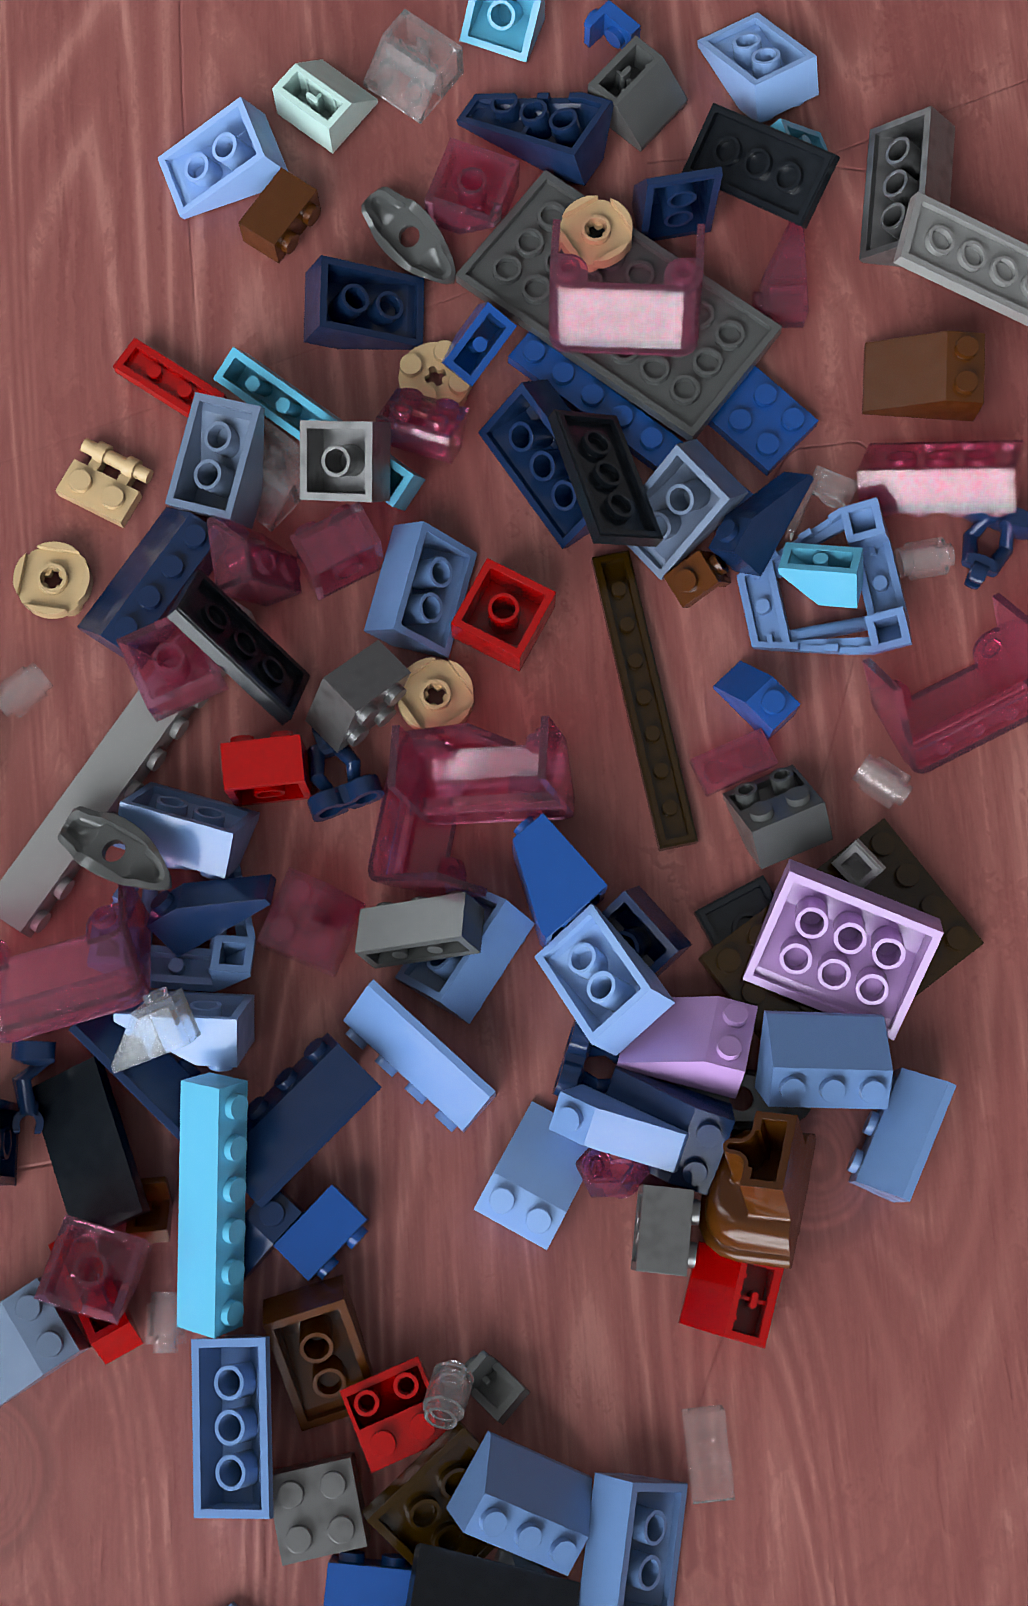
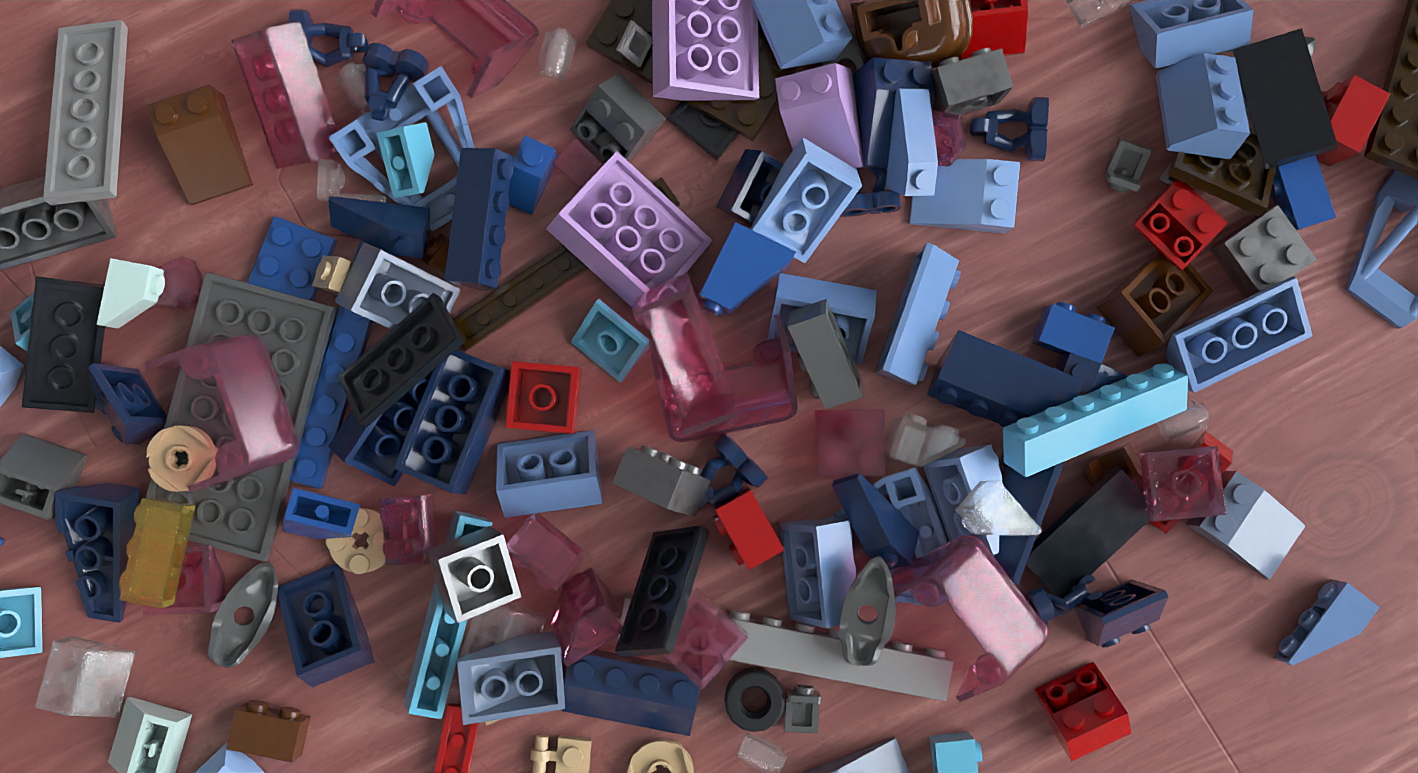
camera: 110 degrees left, 10 degrees up
tan plate [397,657,474,737] -> none
clear brick [423,1360,474,1429] -> none
none -> light aqua slope [97,258,165,329]
none -> clear yellow brick [119,497,195,609]
none -> tan bracket [312,255,352,296]
none -> dark blue piece [363,43,429,121]
none -> dark blue slope [393,350,511,495]
none -> dark blue slope [444,148,513,291]
none -> lavender slope [546,151,713,318]
none -> medium azure slope [571,299,652,383]
none -> black tyre [725,667,785,732]
none -> dark grey bracket [784,685,821,734]
none -> clear slope [881,413,967,467]
none -> dark blue piece [970,97,1049,162]

